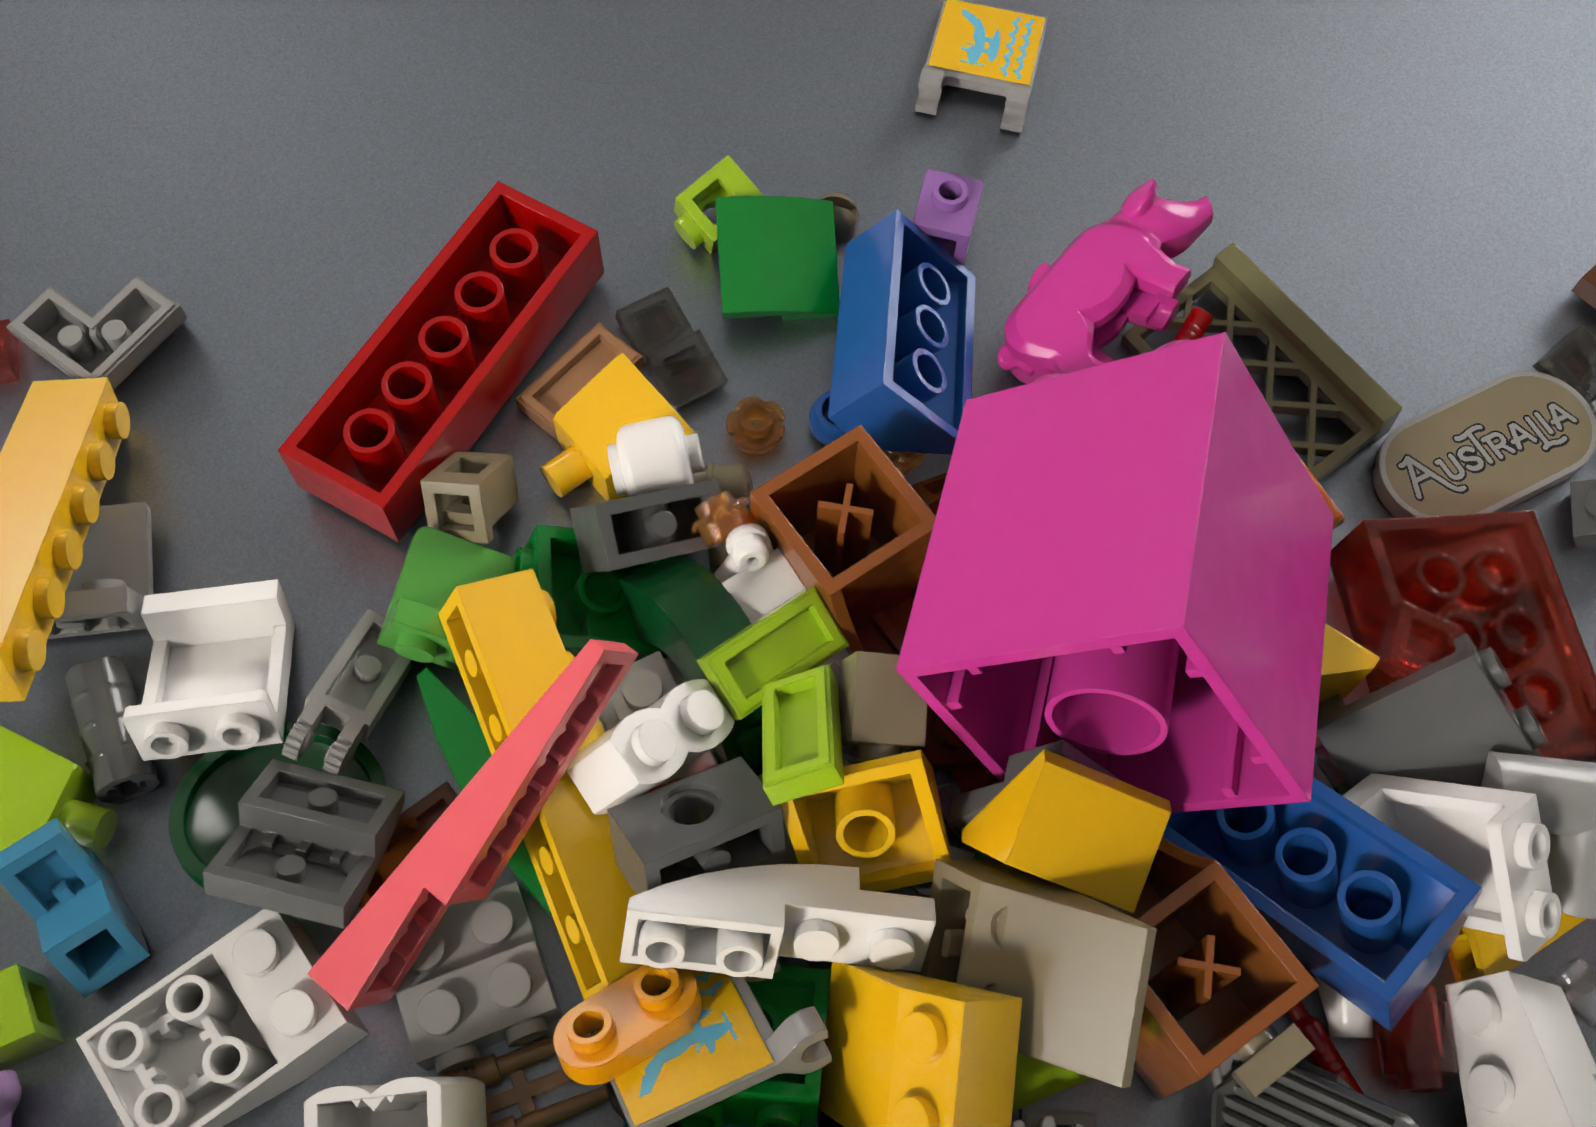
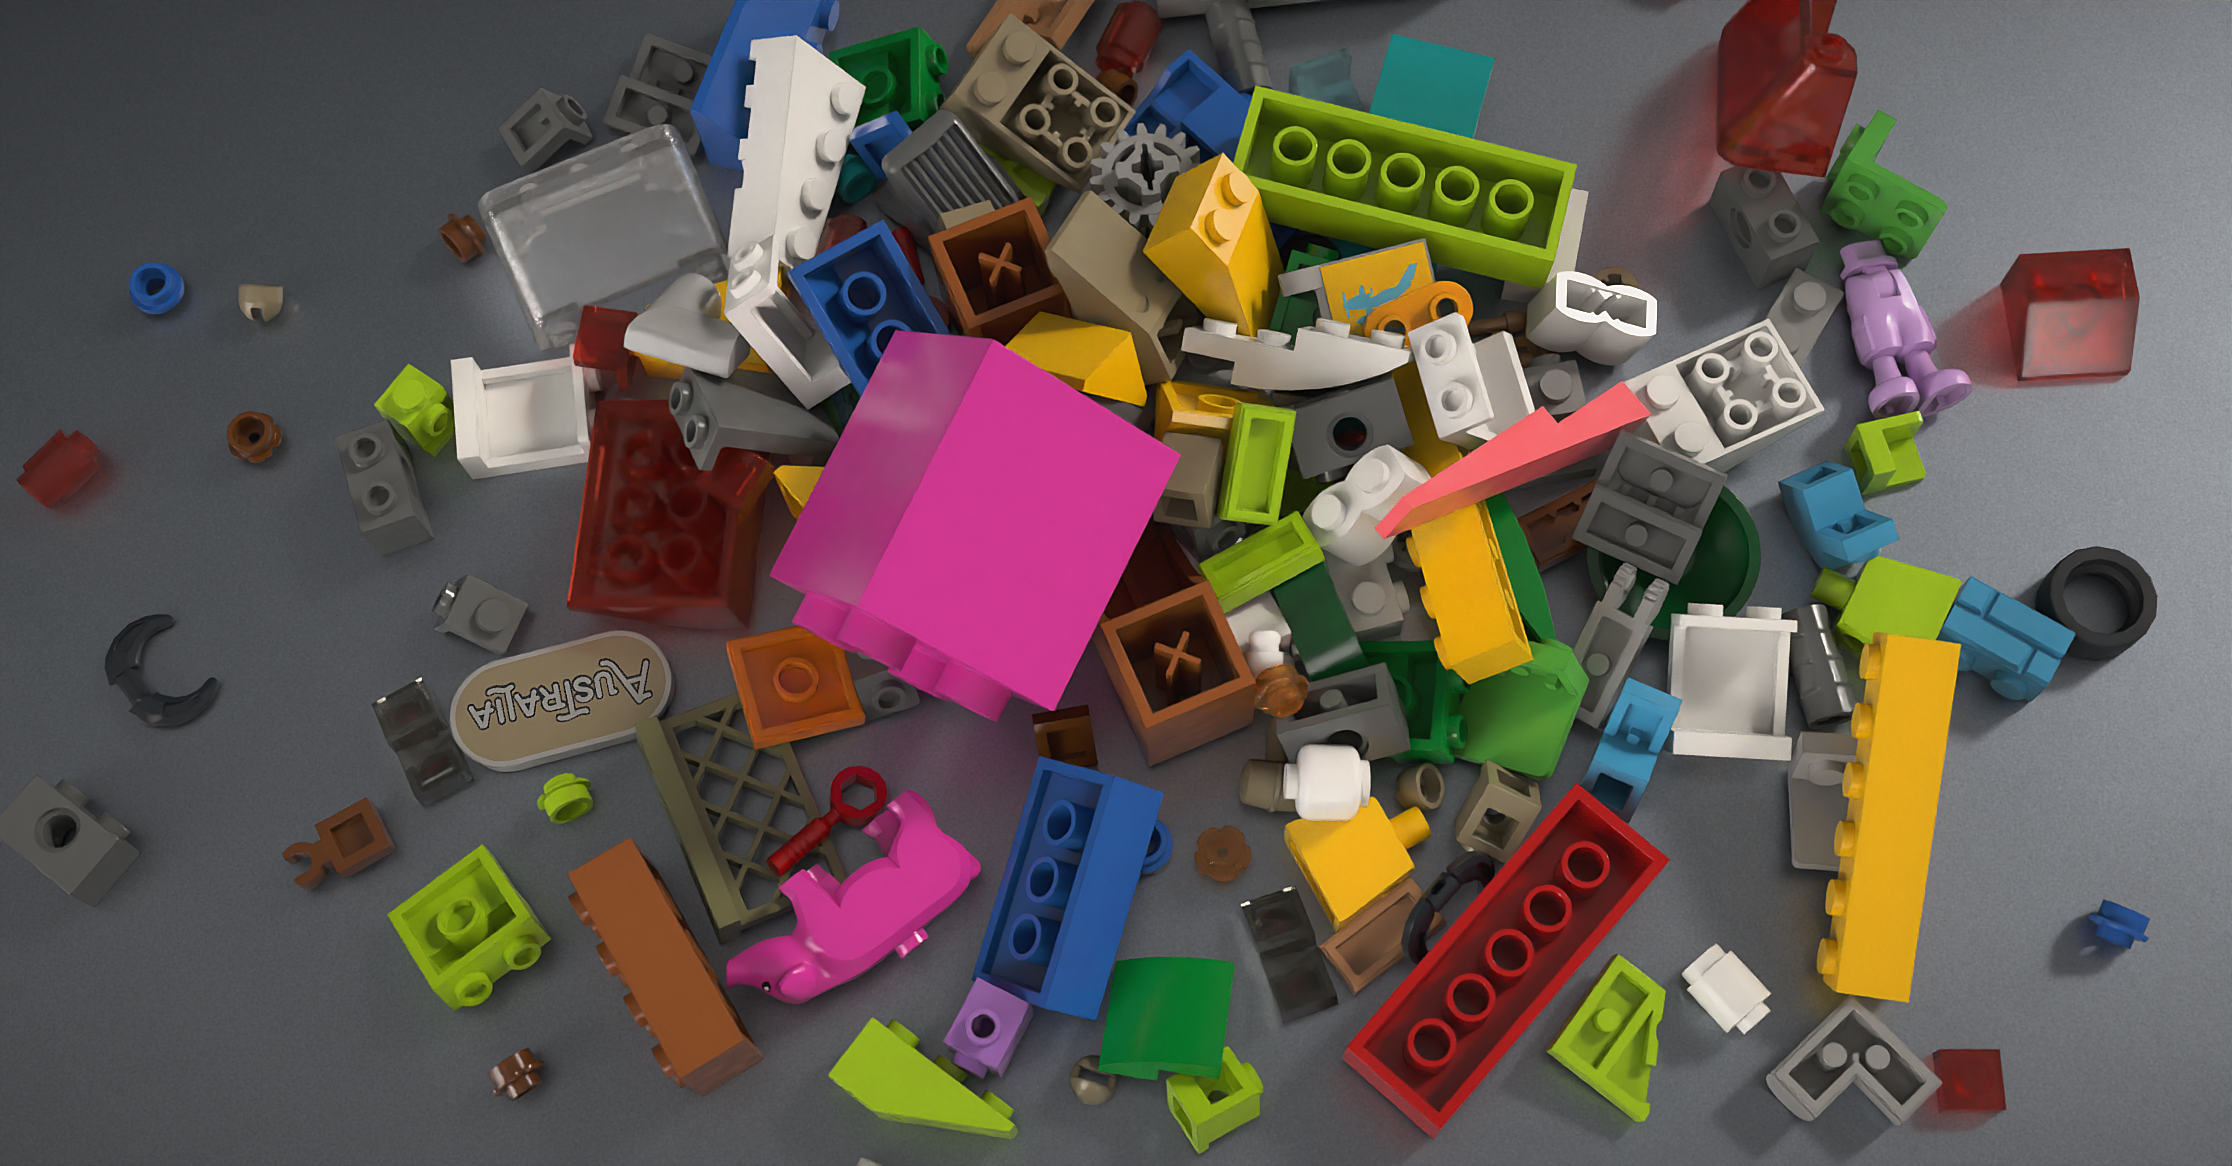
camera: 160 degrees left, 5 degrees up
none -> lime plate [387,844,551,1011]
none -> reddish brown plate [488,1048,545,1101]
none -> lime plate [537,773,593,824]
none -> dark orange brick [567,837,764,1096]
none -> lime slope [828,1017,1019,1139]
none -> dark tan hinge [1395,763,1445,811]
none -> black piece [1401,851,1495,965]
none -> white panel [1408,312,1535,451]
none -> lime wing [1545,954,1666,1122]
none -> dark azure brick [1580,677,1683,824]
none -> white brick [1681,943,1771,1035]

